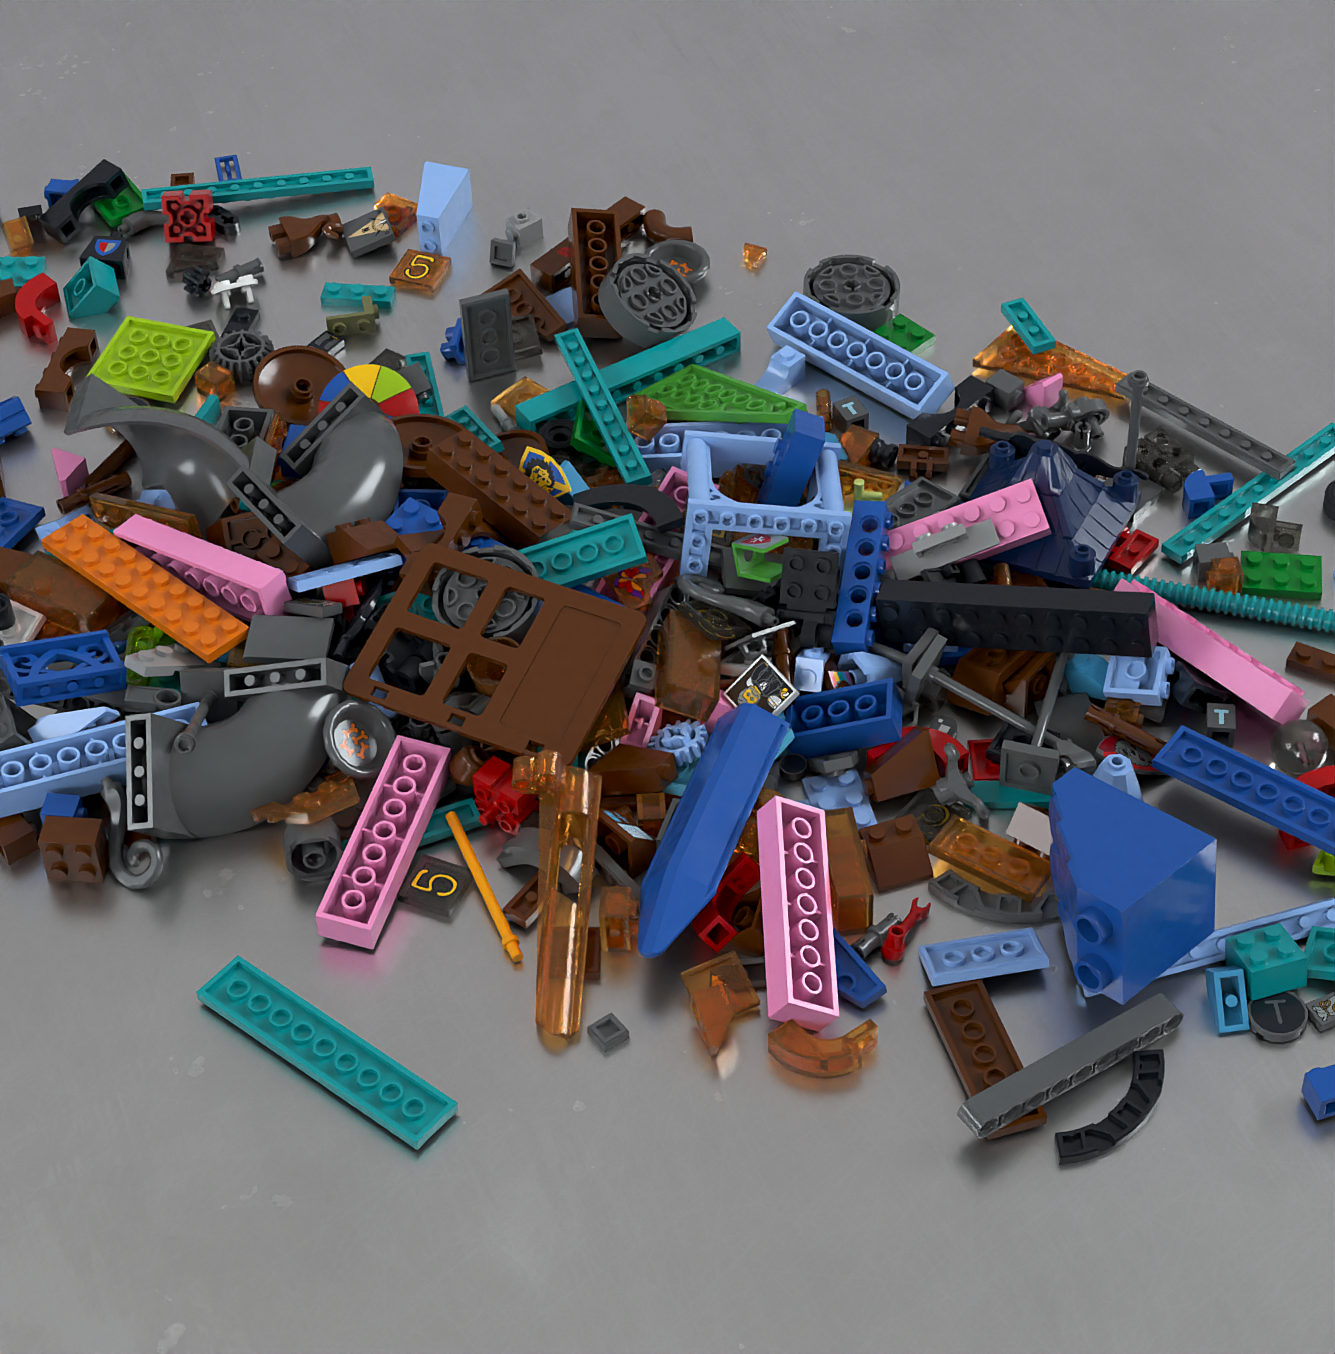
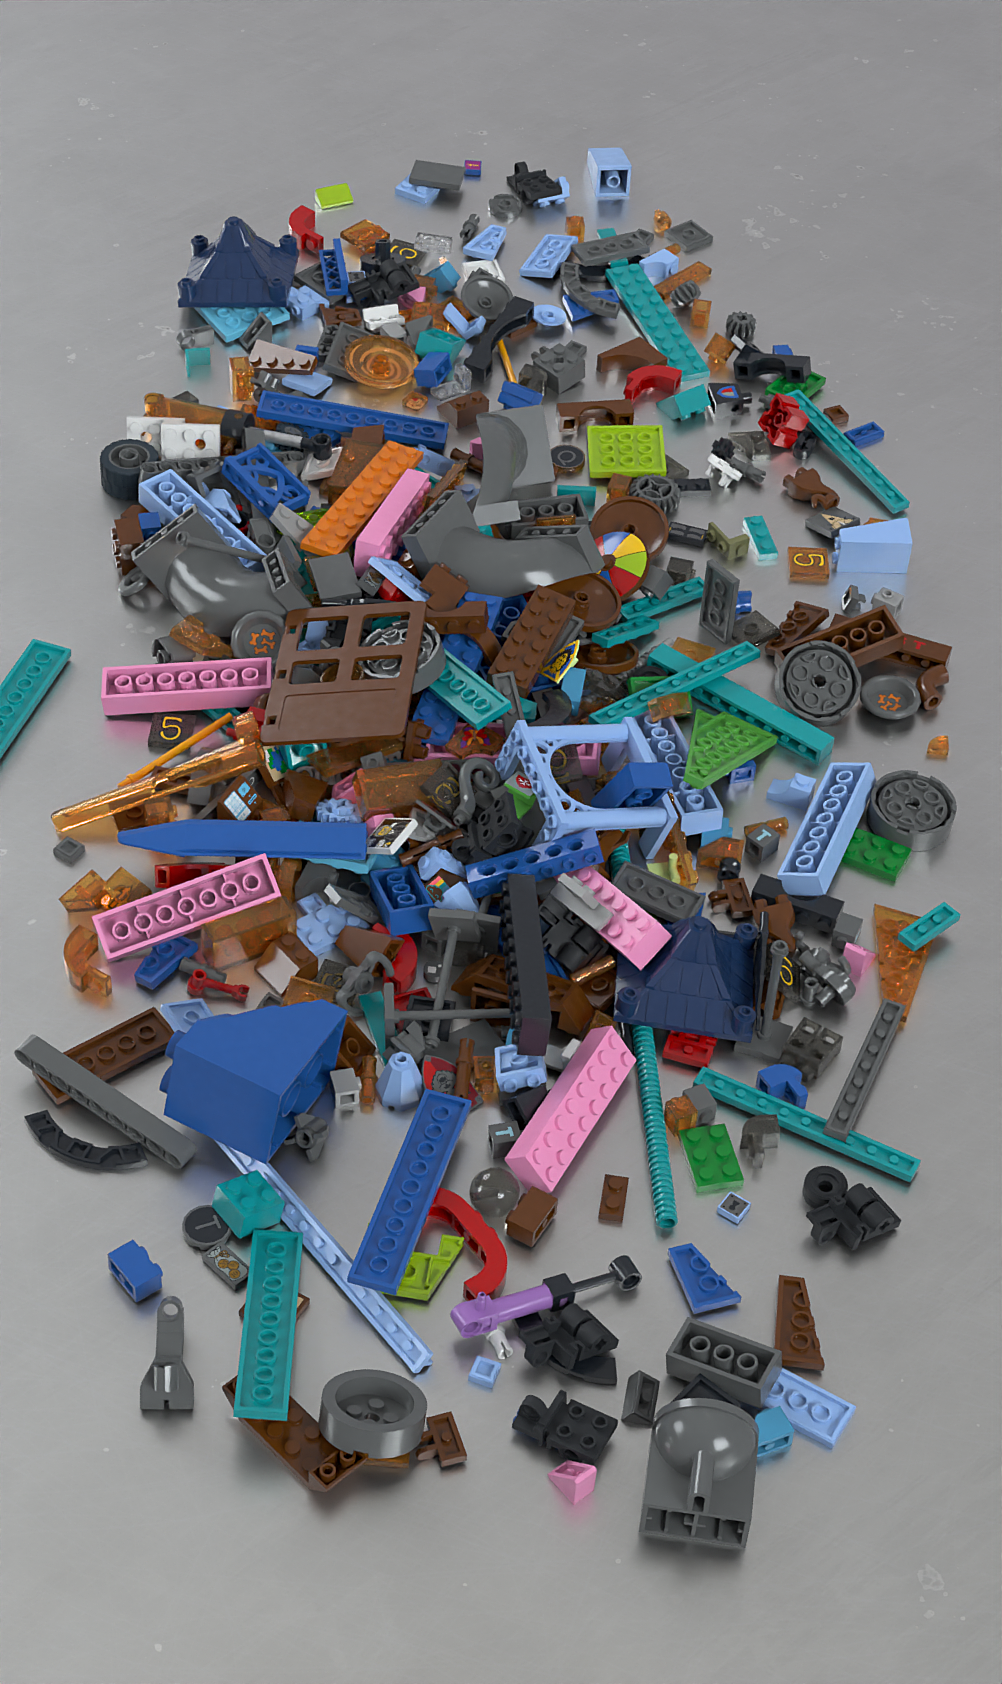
camera: 65 degrees right, 0 degrees up
dark azure slope [1205,965,1250,1033] -> none

